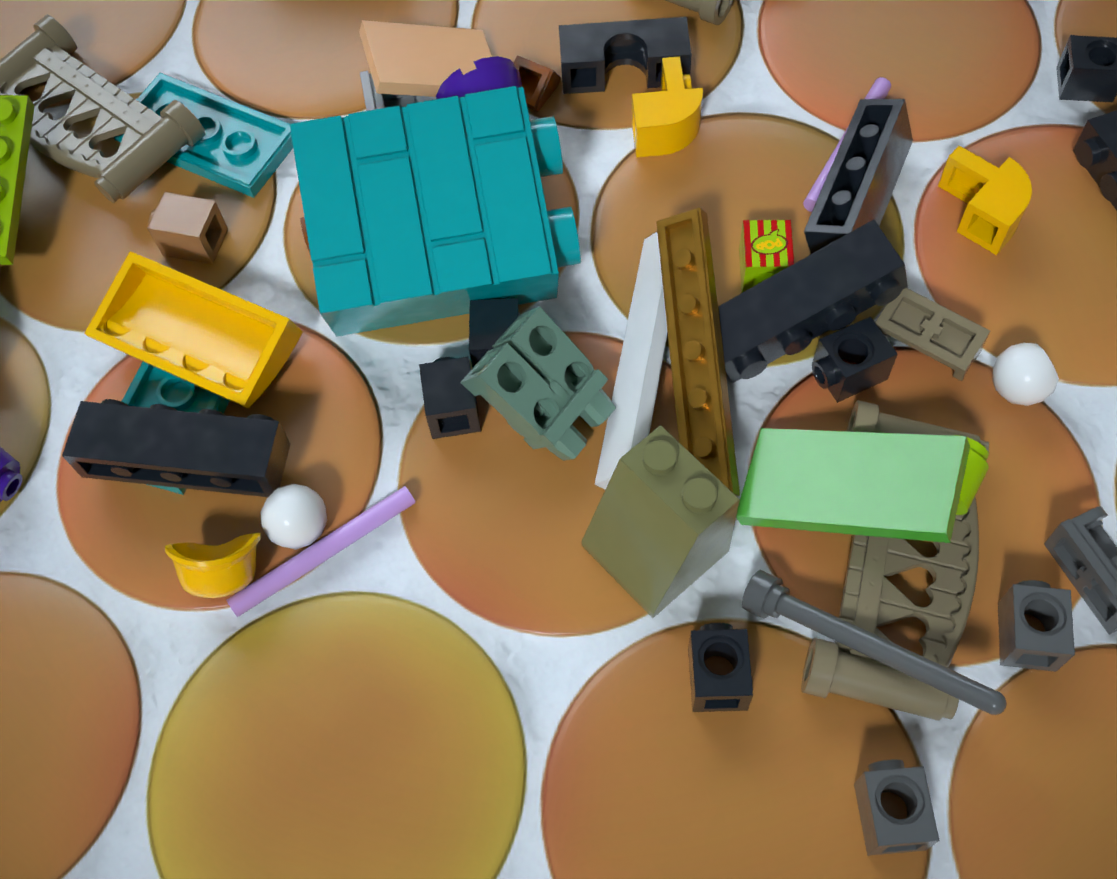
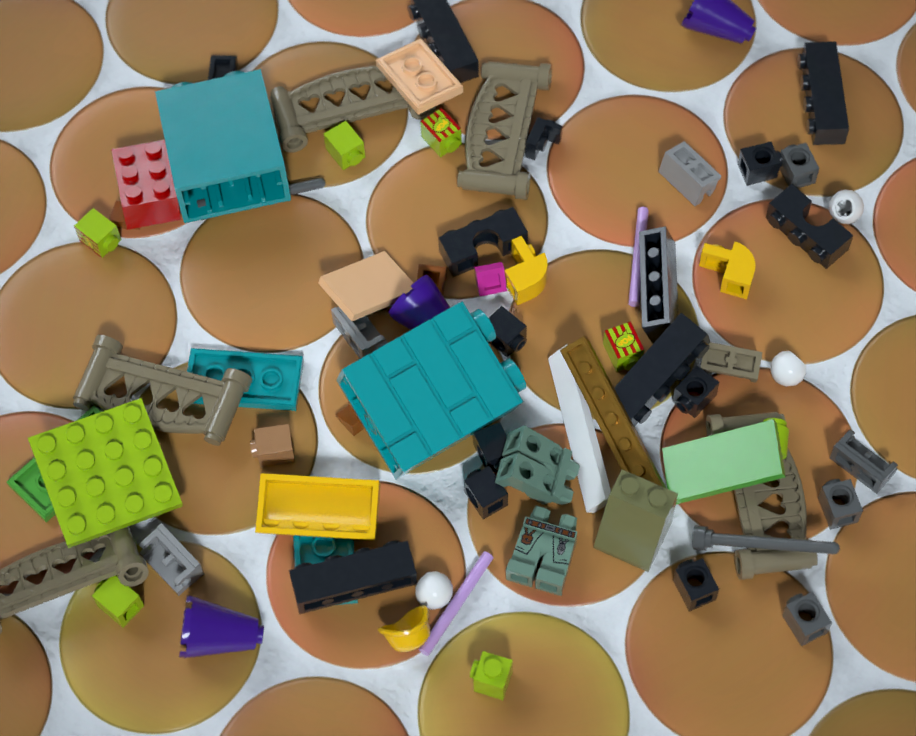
camera: 25 degrees left, 0 degrees up
none -> lime brick [470,651,513,700]
none -> dark pink tile [474,262,507,296]
none -> black brick [489,306,527,357]
none -> sand green hips [506,506,578,596]
none -> light grey hinge [658,141,721,206]

